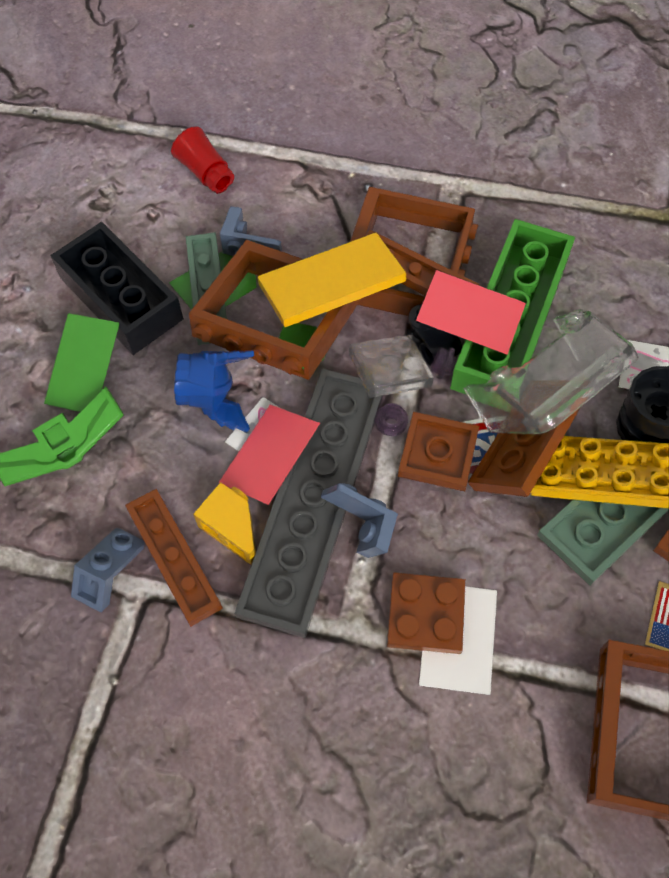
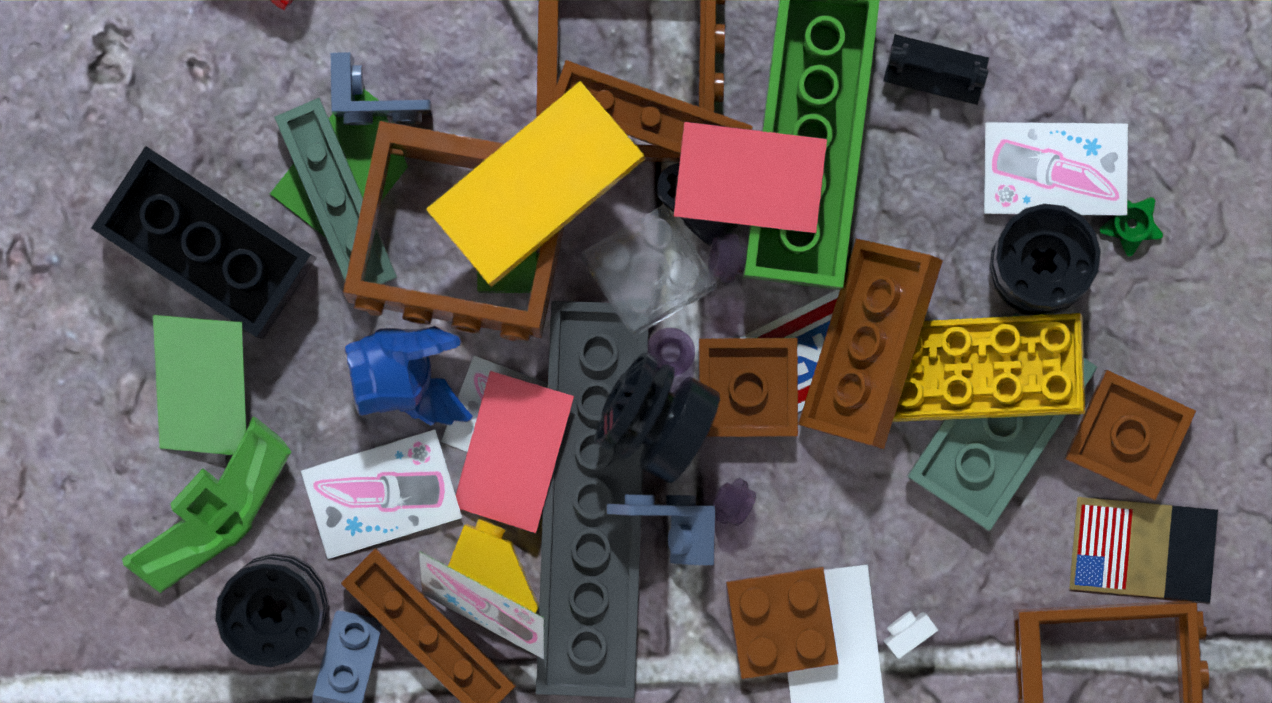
camera: 15 degrees left, 25 degrees up
clear windscreen [463,309,639,434] -> none
none -> black wheel [215,553,329,667]
none -> white sticker [301,429,462,559]
none -> white sticker [419,551,544,659]
none -> black wheel [595,352,720,483]
none -> clear purple plate [713,478,756,526]
none -> black hinge [883,34,989,105]
none -> white plate [883,611,938,660]

